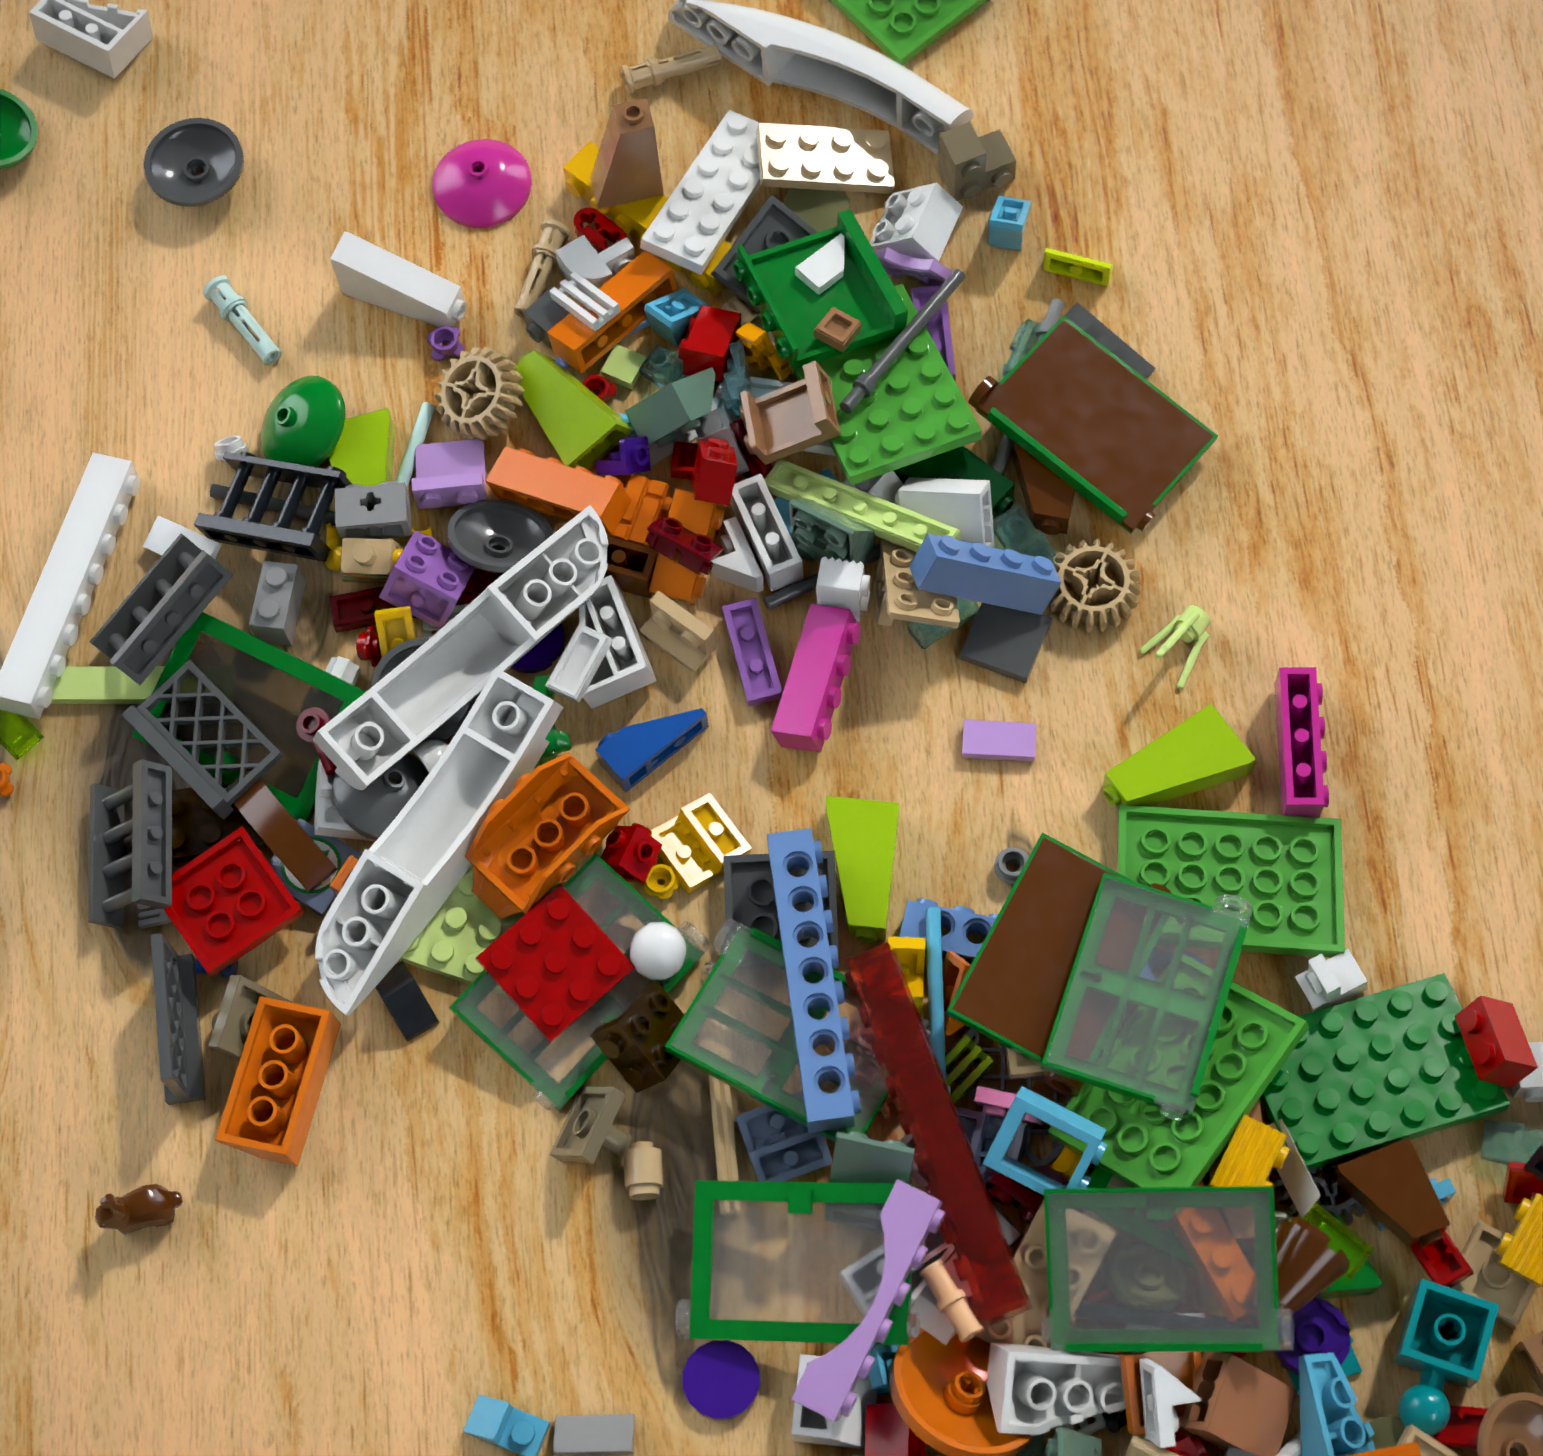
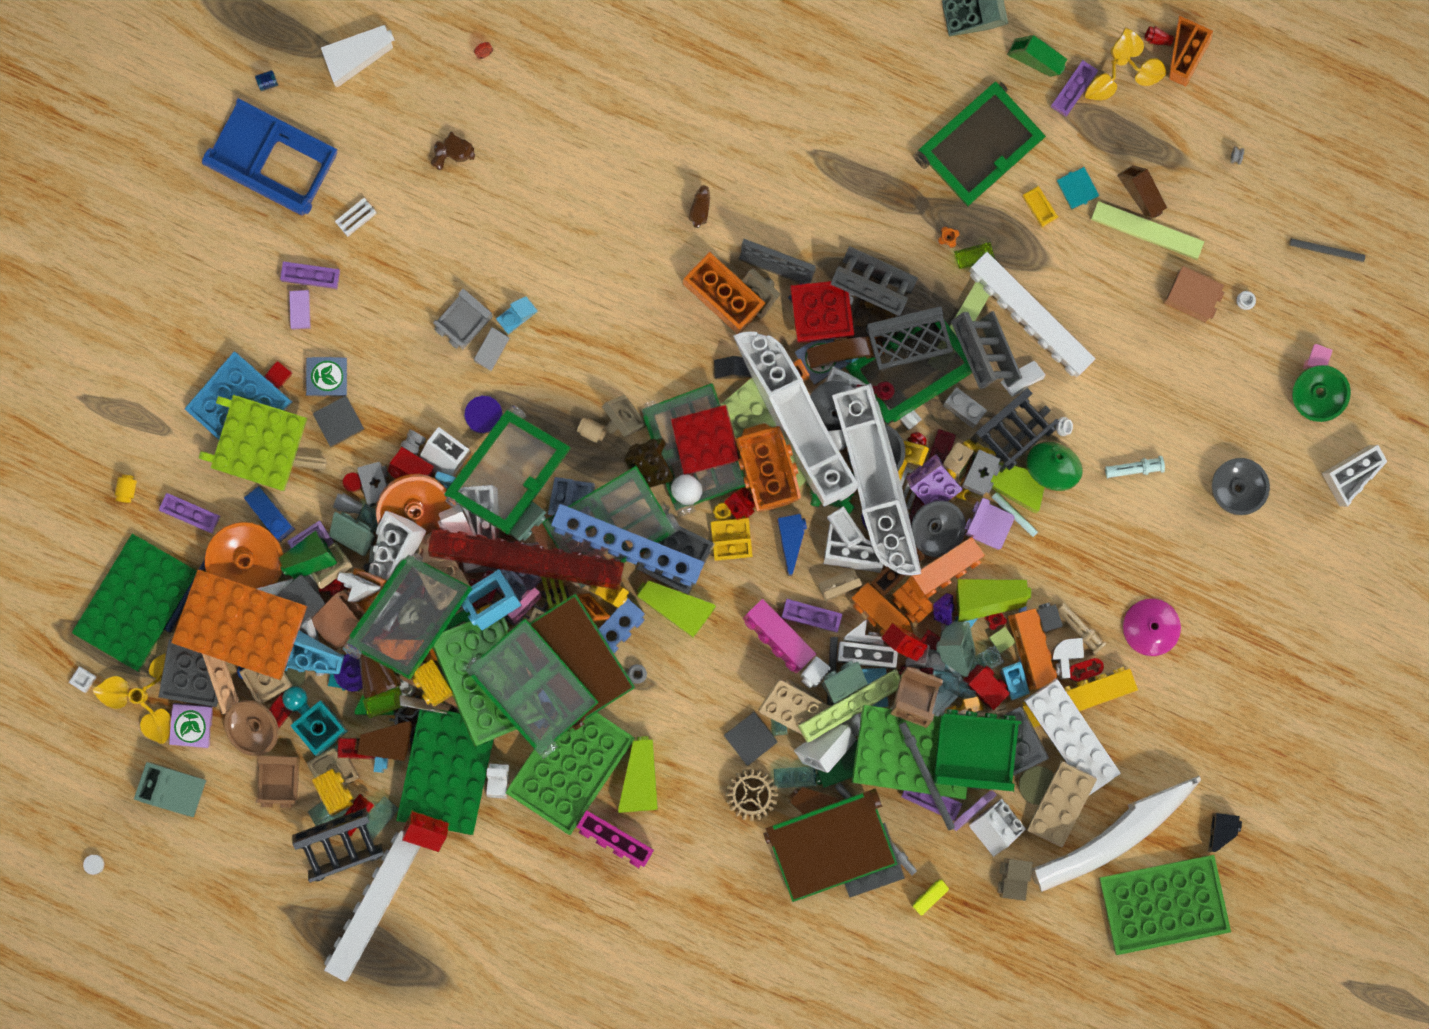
camera: 110 degrees right, 15 degrees up
white slope [330,231,467,327] -> none
medium lavender plate [427,326,464,362] -> none
tan gear [434,347,525,440] -> none
white tile [549,271,621,331] -> none
medium nougat slope [591,98,664,209] -> none
tan pin [620,44,721,95] -> none
dark red hinge [645,515,723,575] -> none
tan axle [708,1074,742,1216] -> none
lavender arch [791,1179,946,1422] -> none
white tile [795,234,845,295] -> none
medium nougat tile [813,307,862,353] -> none
medium blue brick [909,534,1061,615] -> none
light nougat pin [919,1260,983,1342] -> none
medium azure bar [926,907,951,1134] -> none
lavender tile [962,720,1036,762] -> none
medium azure slope [988,196,1031,251] -> none
clear light blue tile [1002,319,1040,378] -> none
yellowish green plant [1139,605,1211,689] -> none

